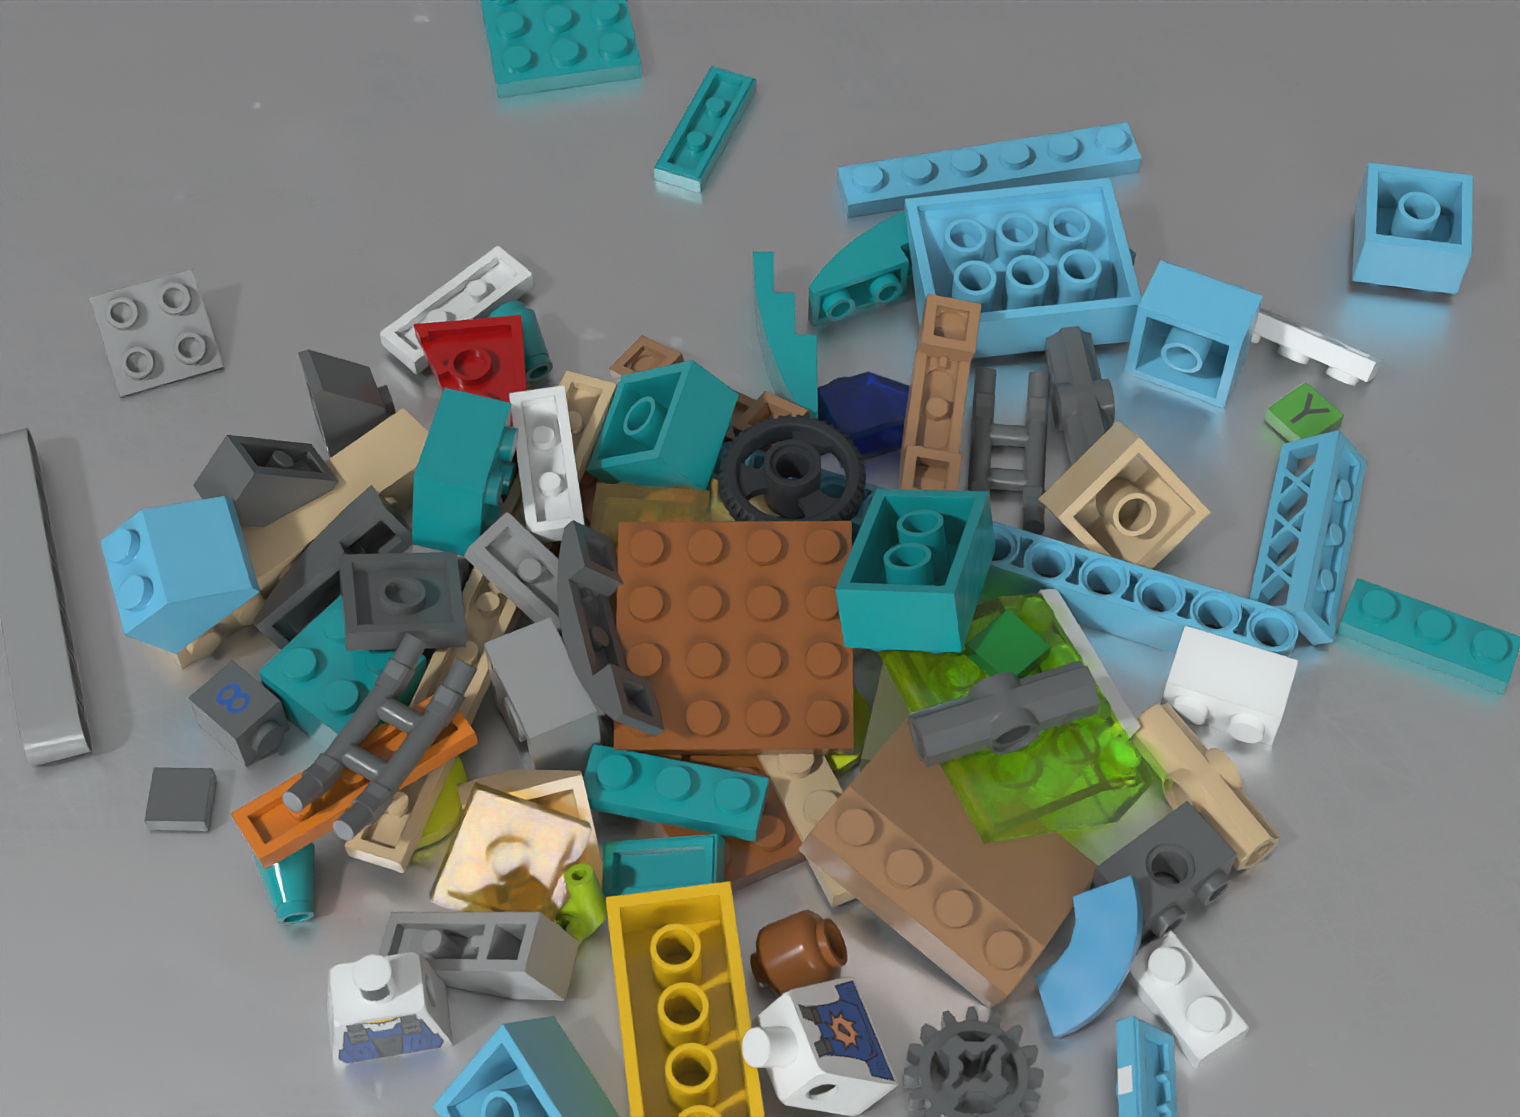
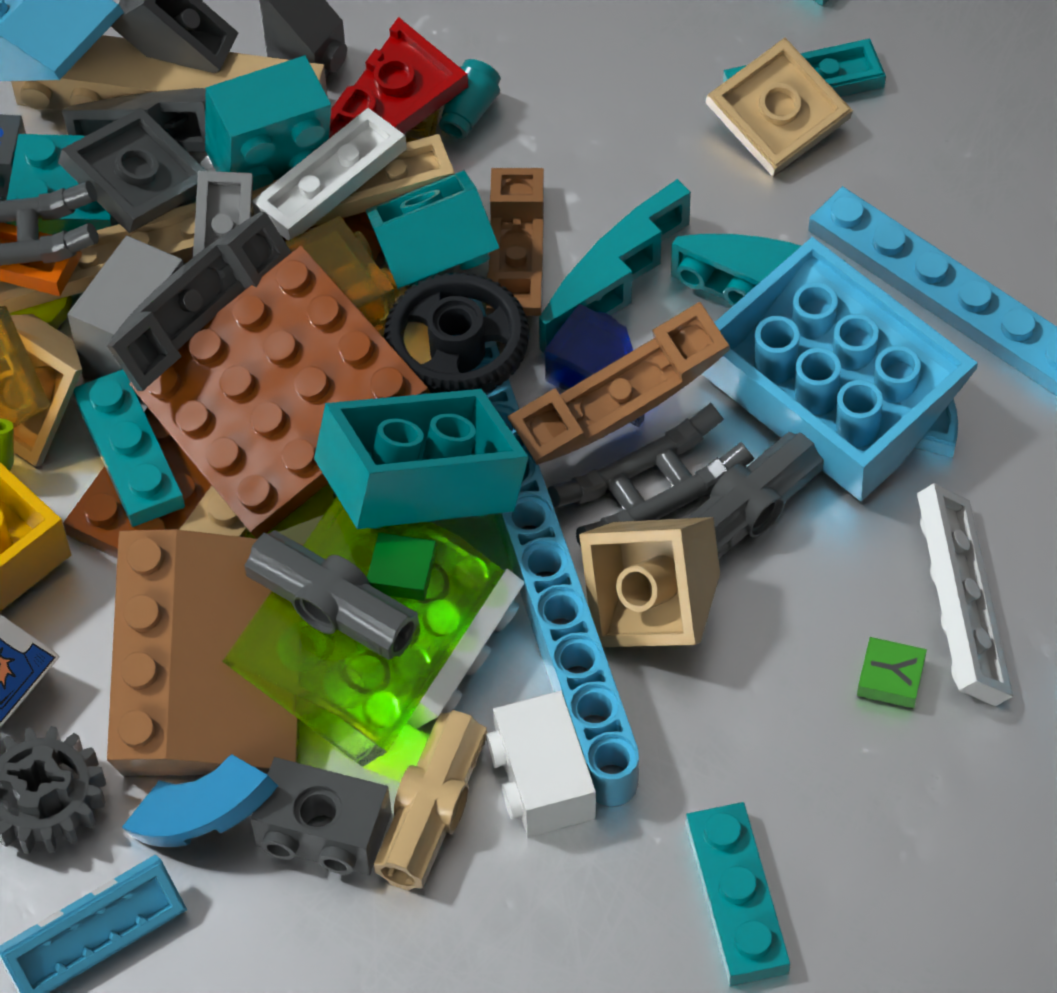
camera: 55 degrees right, 0 degrees up
white plate [379,245,534,375] -> none
teal tile [602,834,725,899] -> none
dark orange head [750,910,848,998] -> none
medium azure brick [1124,260,1263,408] -> none
white plate [1125,930,1249,1069] -> none
medium azure fence [1249,430,1367,645] -> none
none -> tan tile [705,38,853,177]

